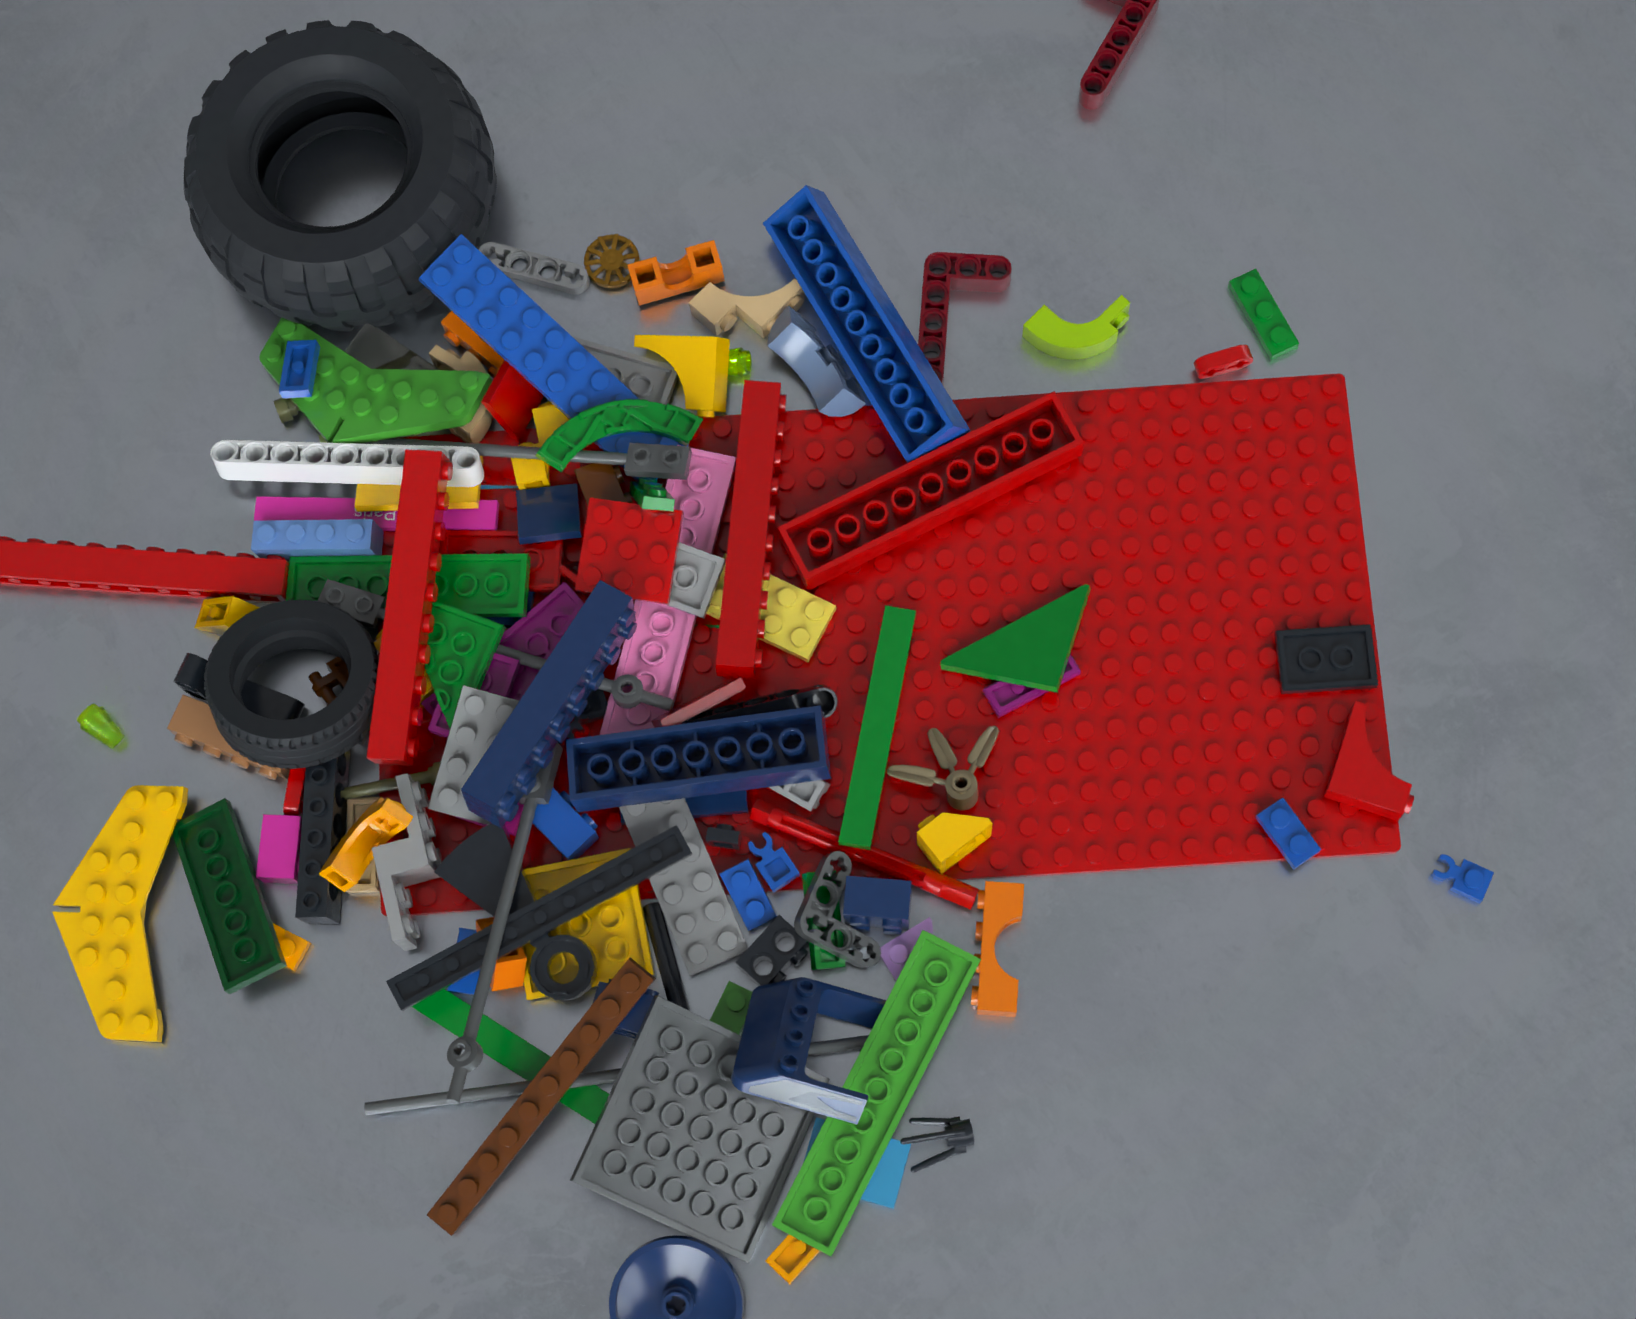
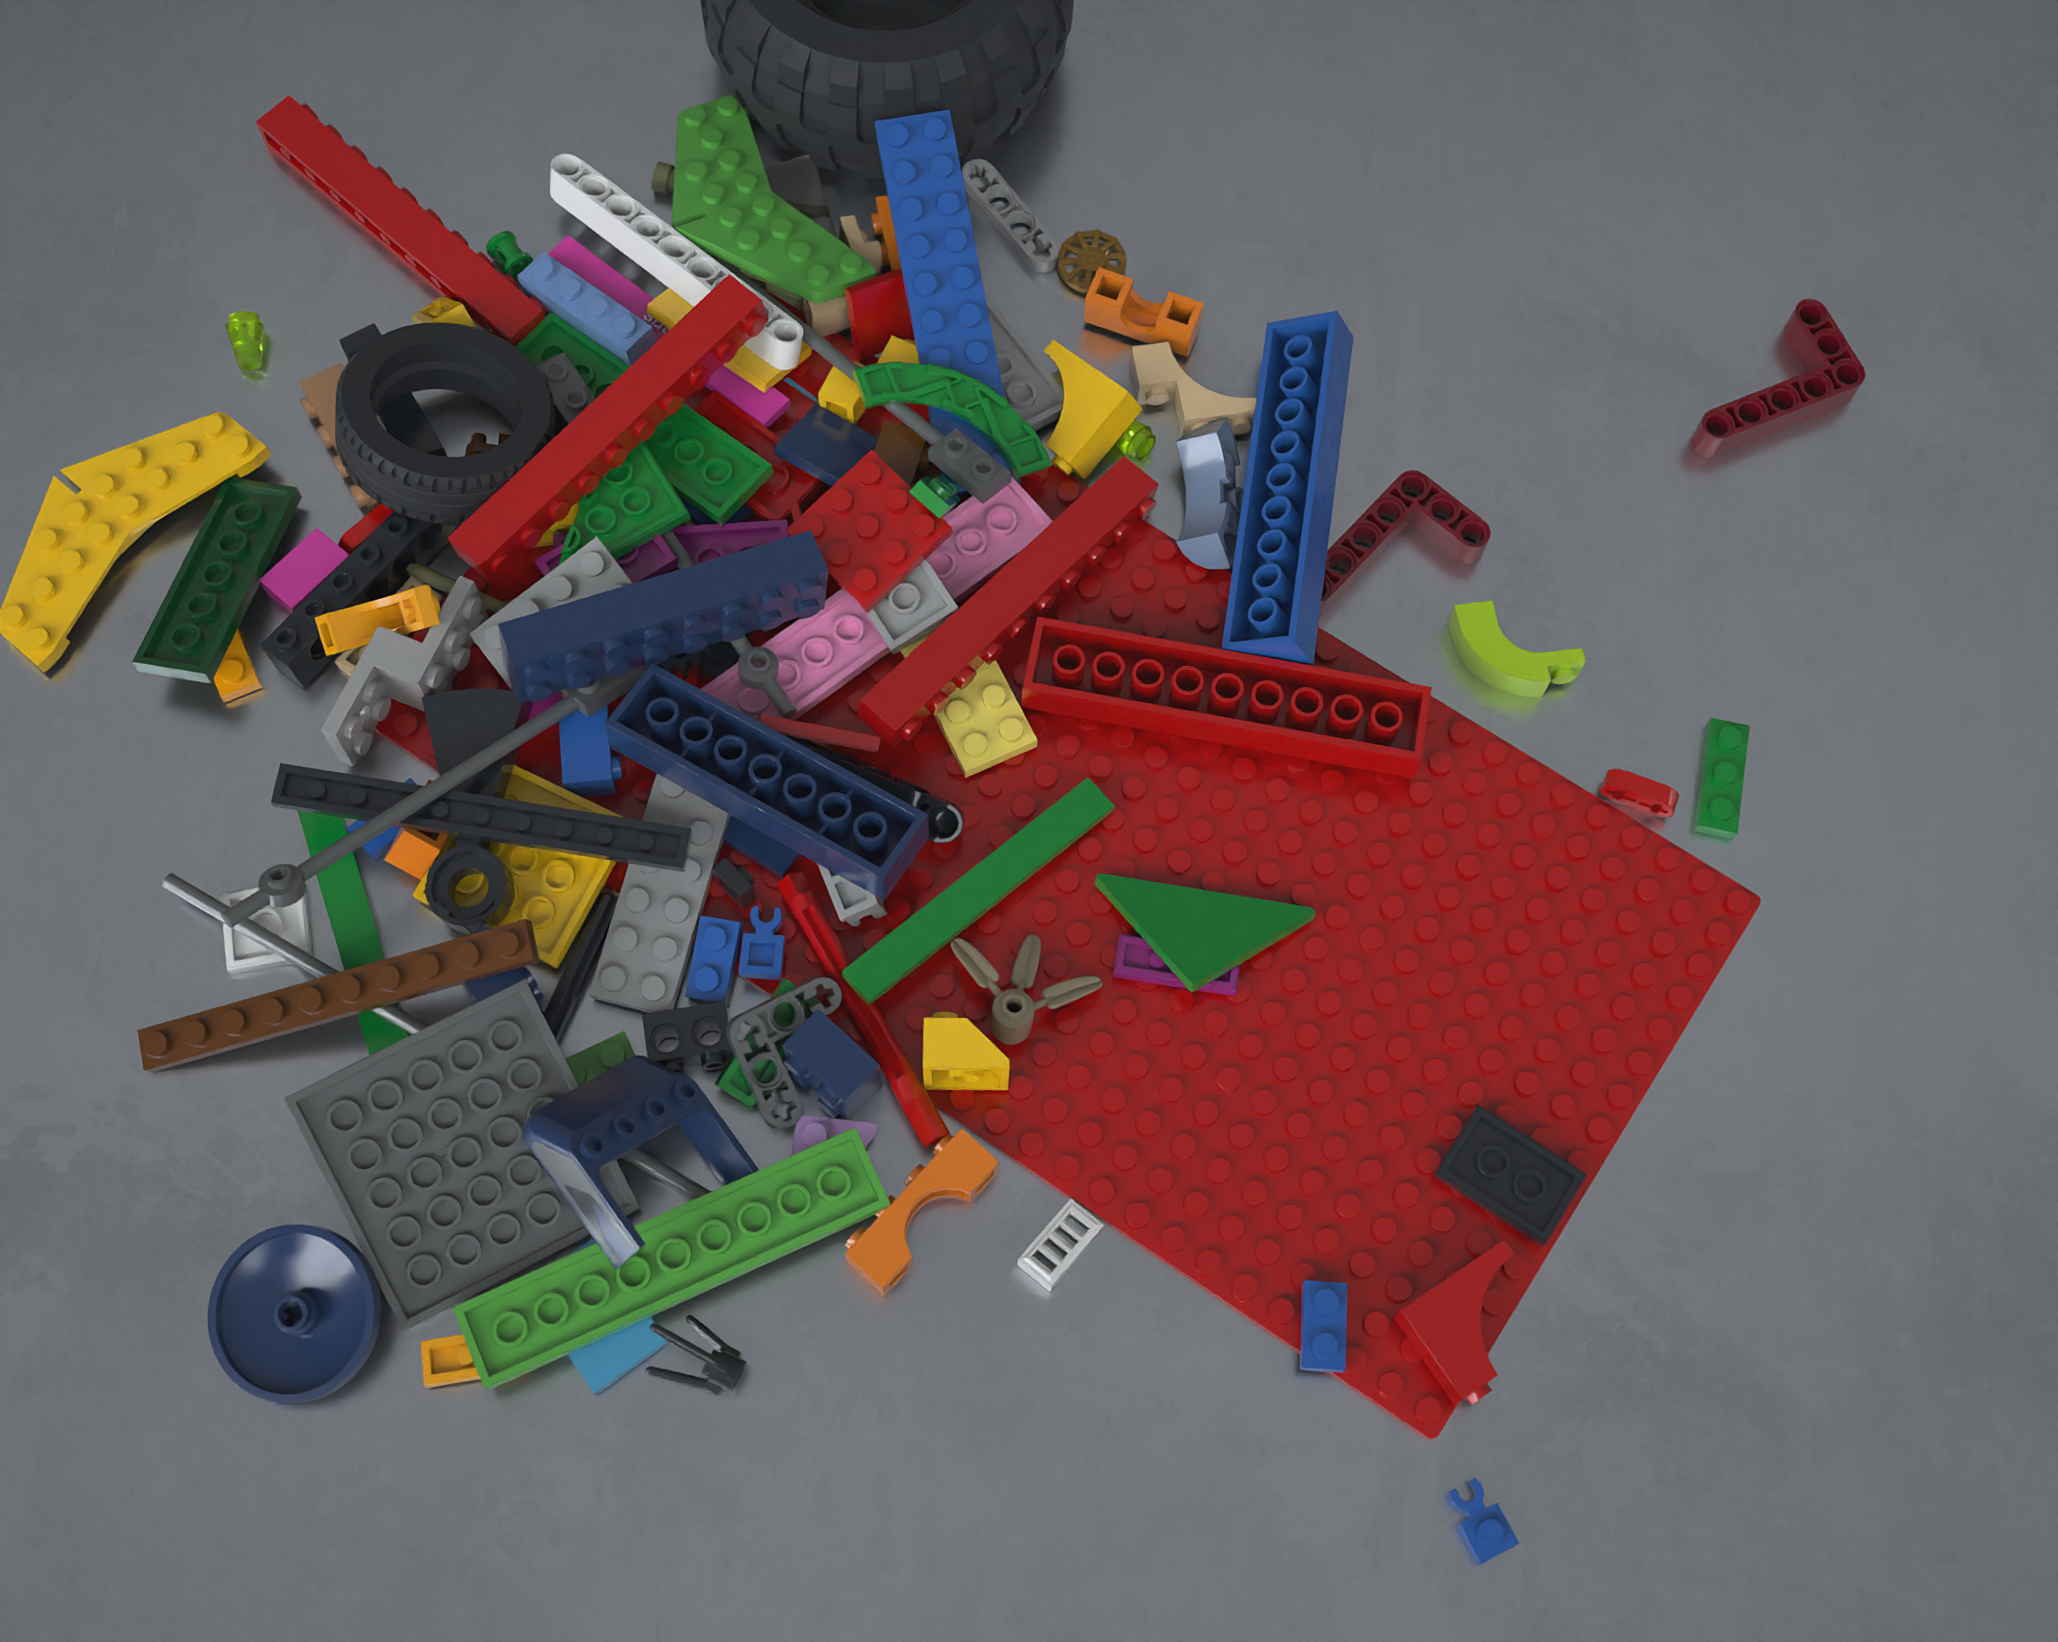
camera: 25 degrees right, 5 degrees down
blue plate [279,340,320,398] -> none
none -> white tile [220,883,313,975]
none -> green bush [486,231,534,281]
none -> white slope [1017,1199,1104,1292]

